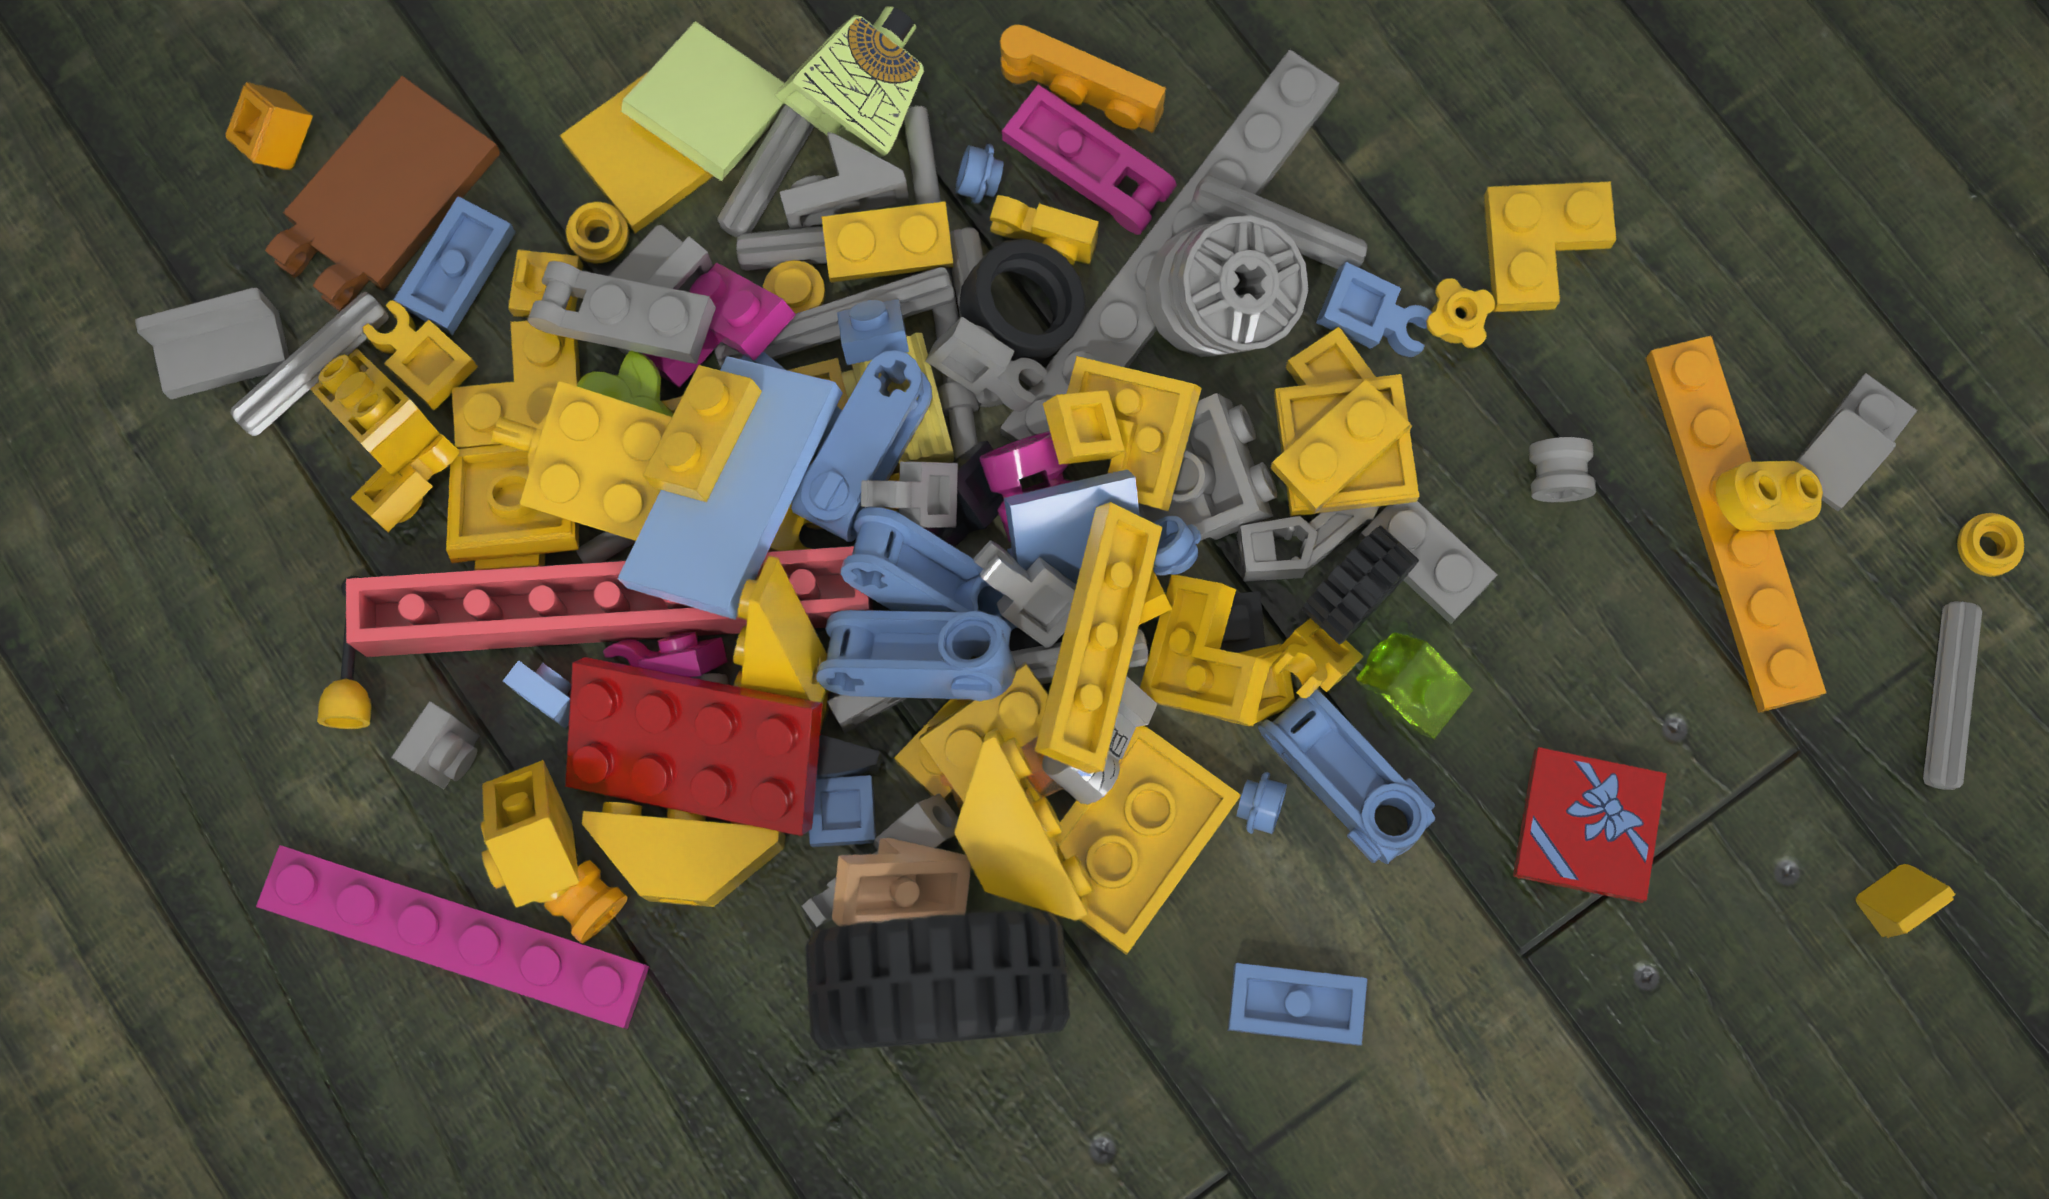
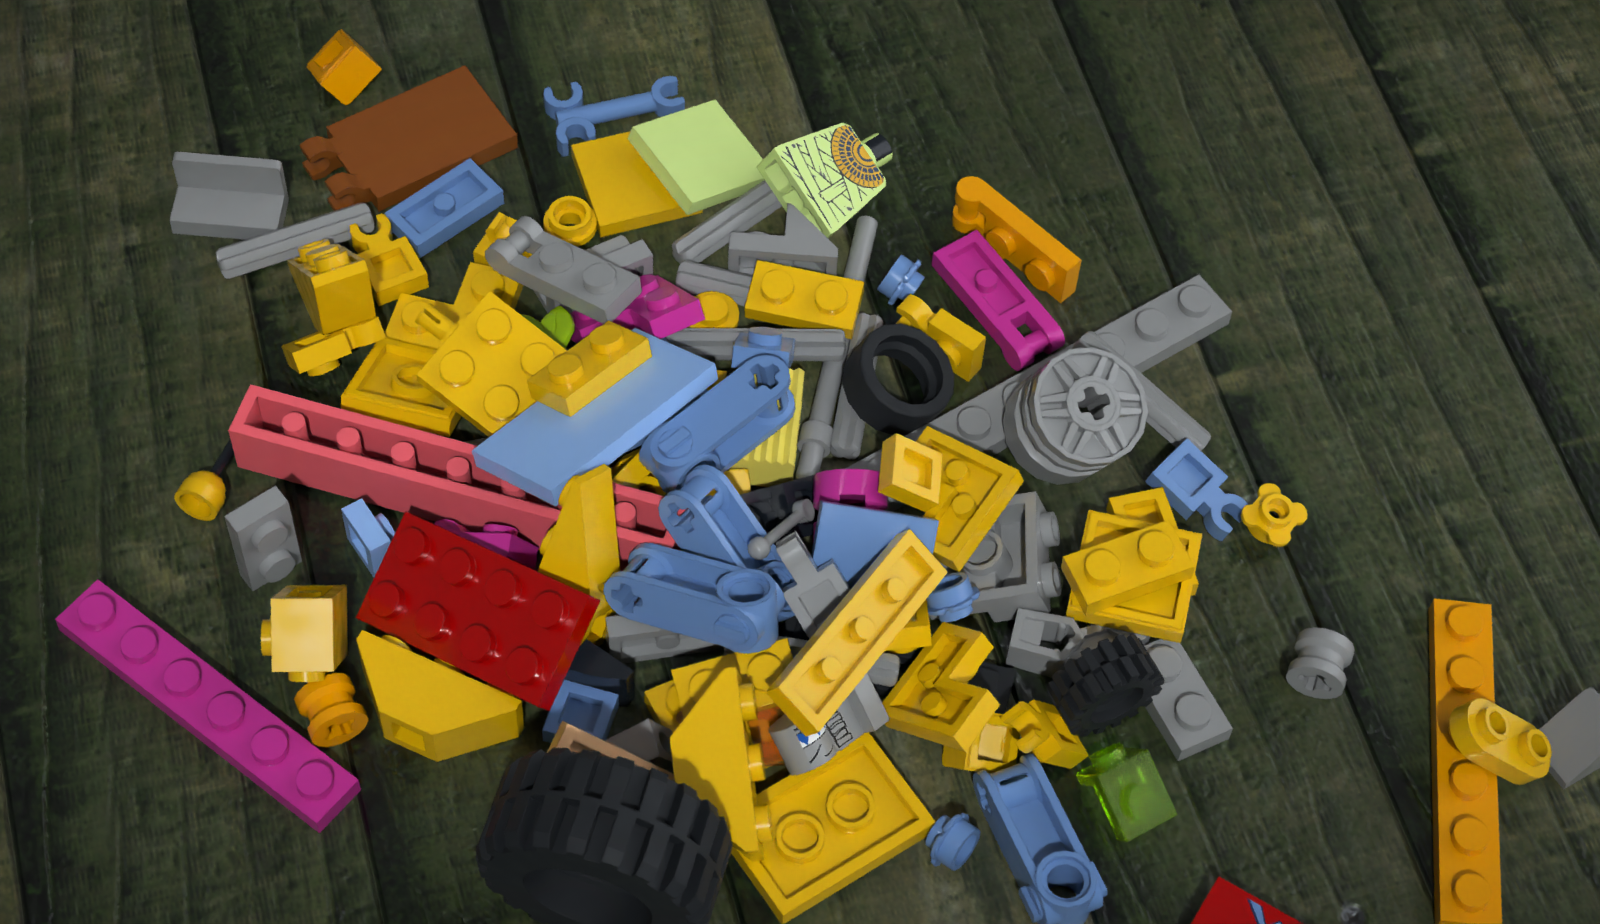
camera: 15 degrees right, 20 degrees down
light grey plate [861,461,958,528] -> none
light grey plate [925,317,1047,412] -> none
yellow plate [1484,182,1616,312] -> none
none -> medium blue bar [543,76,685,157]
none -> light grey hinge [747,499,815,560]

